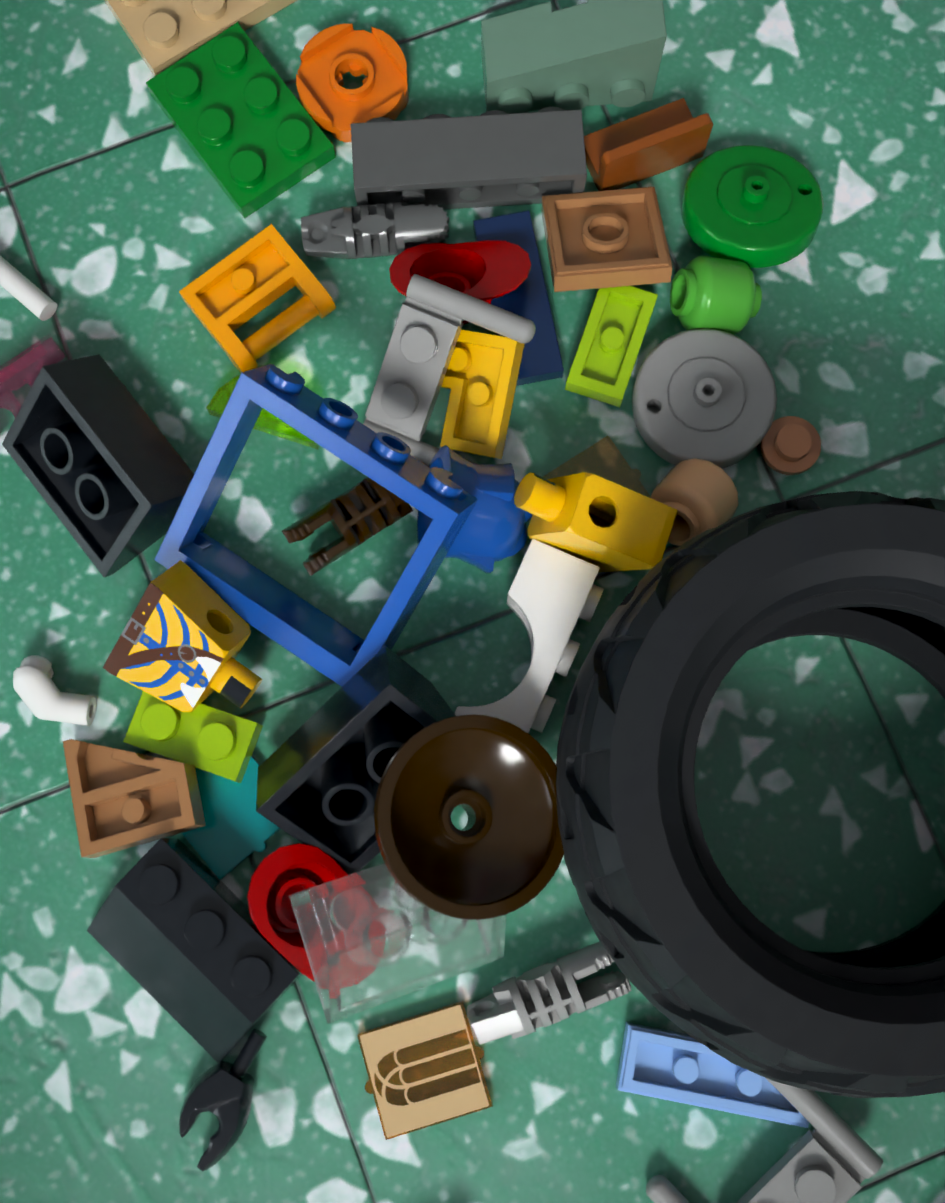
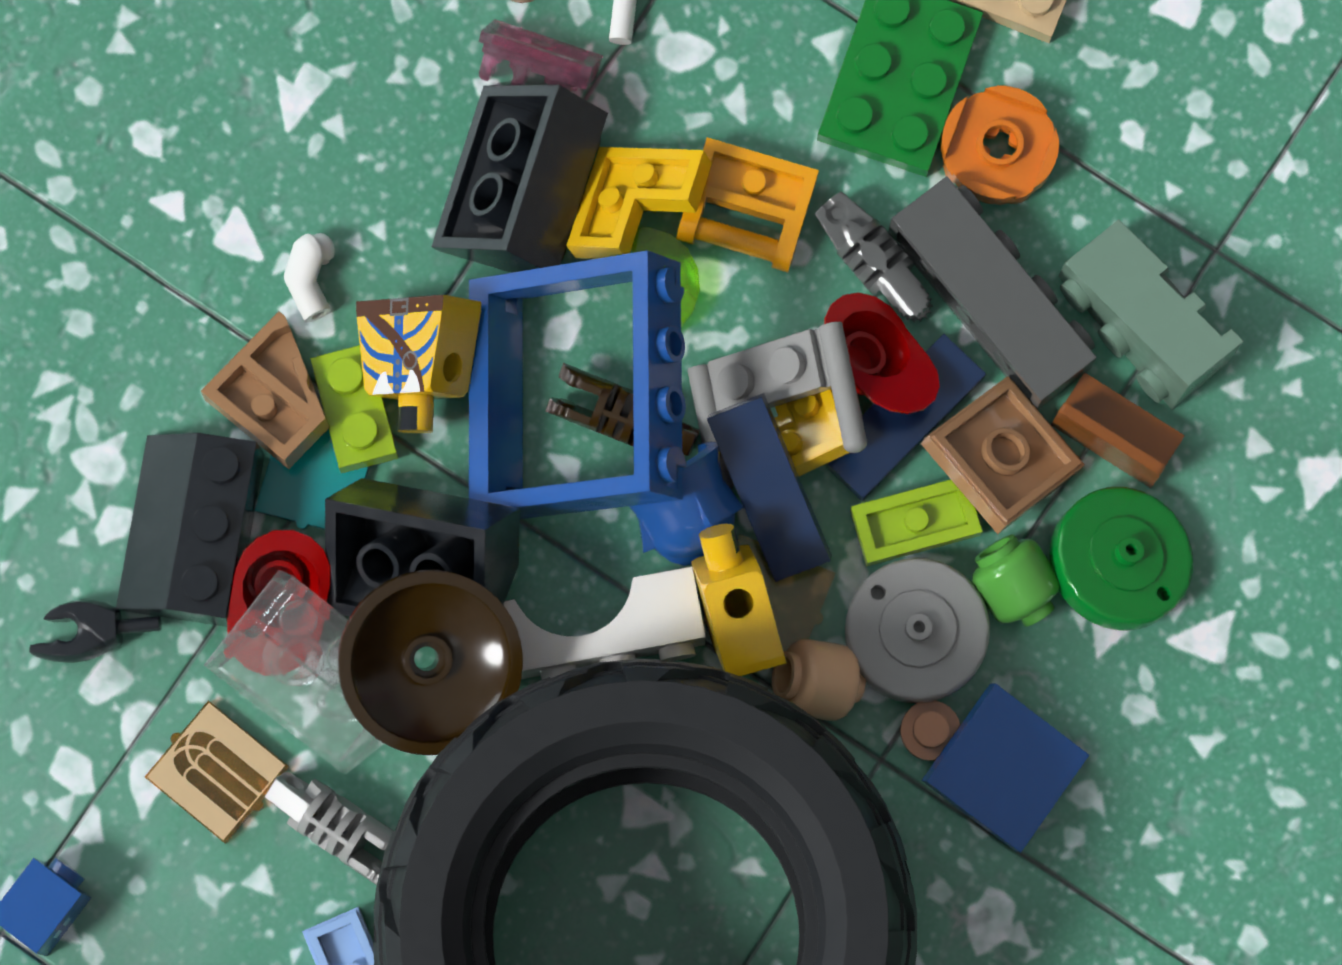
camera: 55 degrees right, 0 degrees up
none -> yellow plate [566,147,712,259]
none -> dark blue tile [707,393,832,582]
none -> blue tile [921,683,1089,853]

